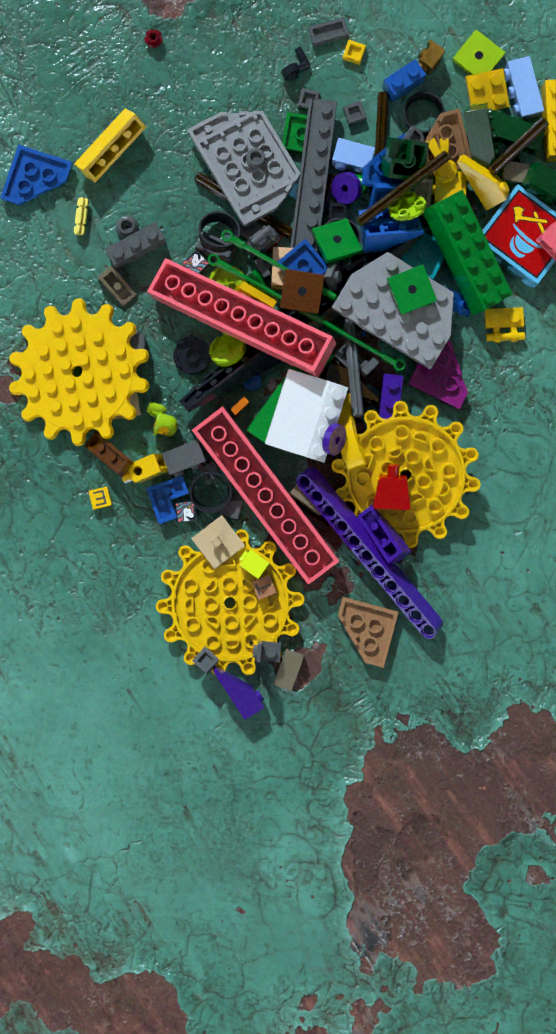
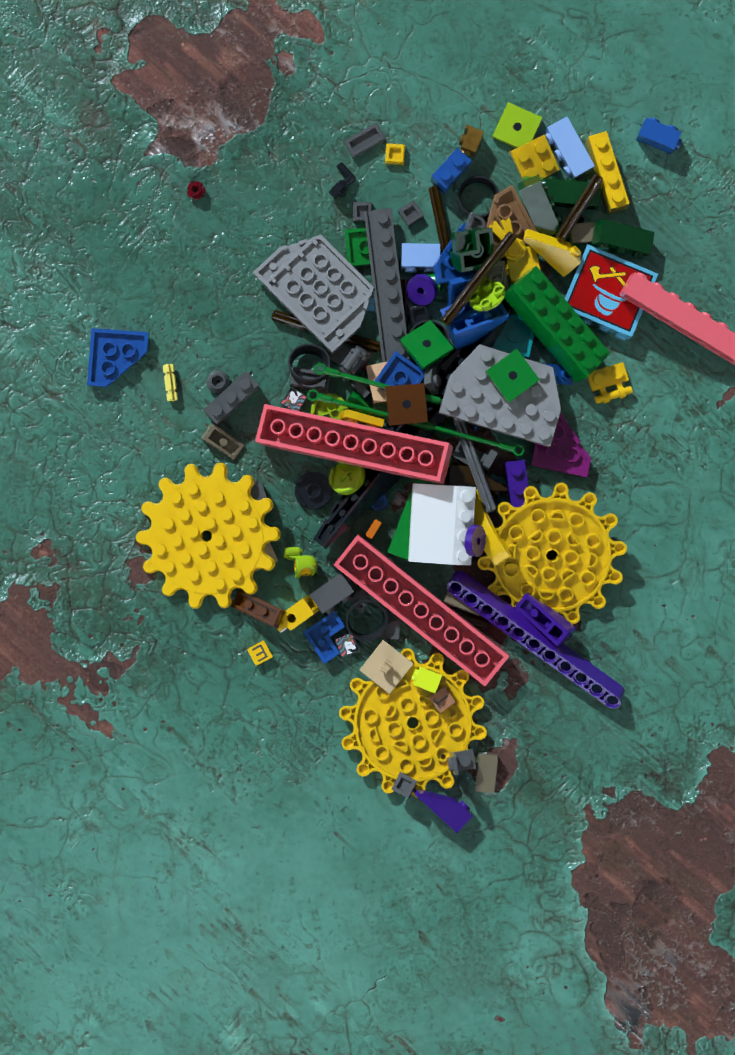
camera: 15 degrees left, 0 degrees up
yellow brick [74,109,146,183] -> none
dark grey tile [246,148,265,169] -> none
medium nougat plate [338,597,398,668] -> none
red torso [373,464,410,510] -> none

